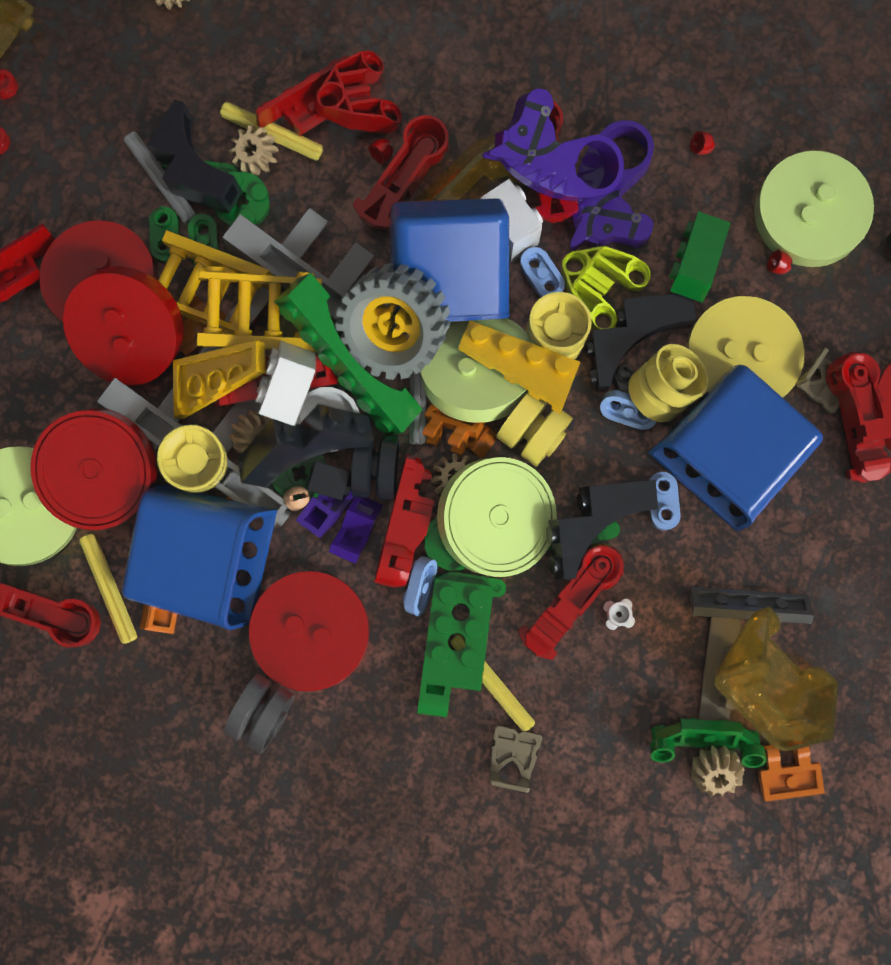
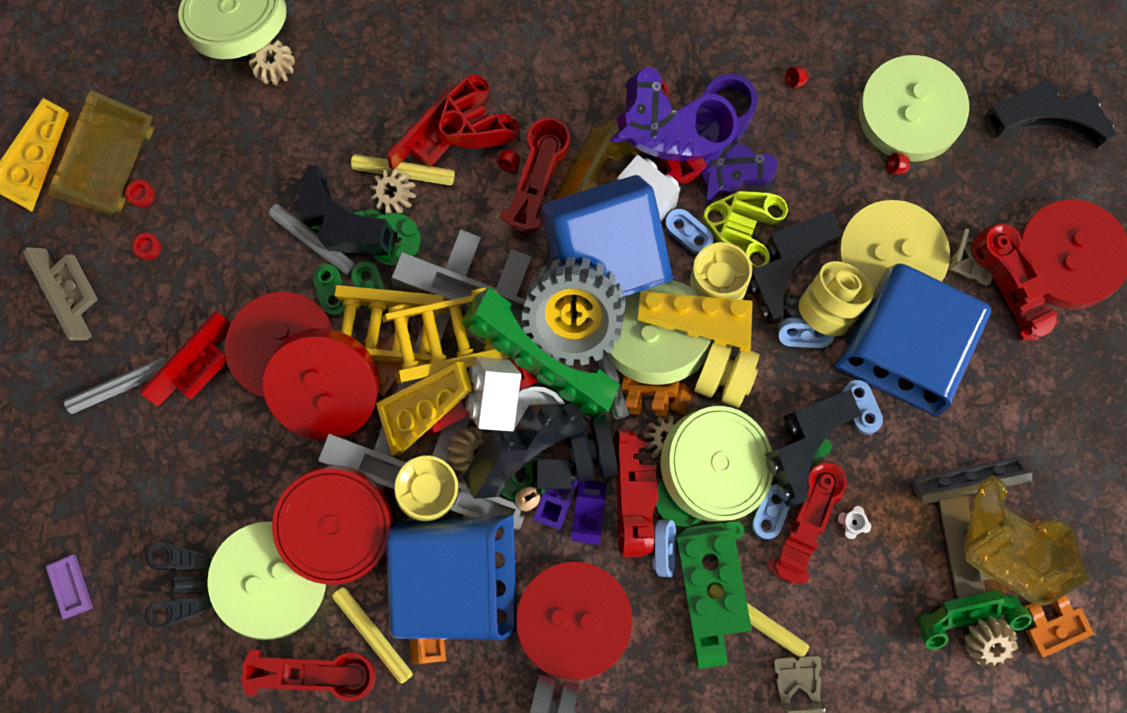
camera: 15 degrees left, 5 degrees down
green brick [669,211,731,303] -> none
none -> light blue plate [752,484,790,540]

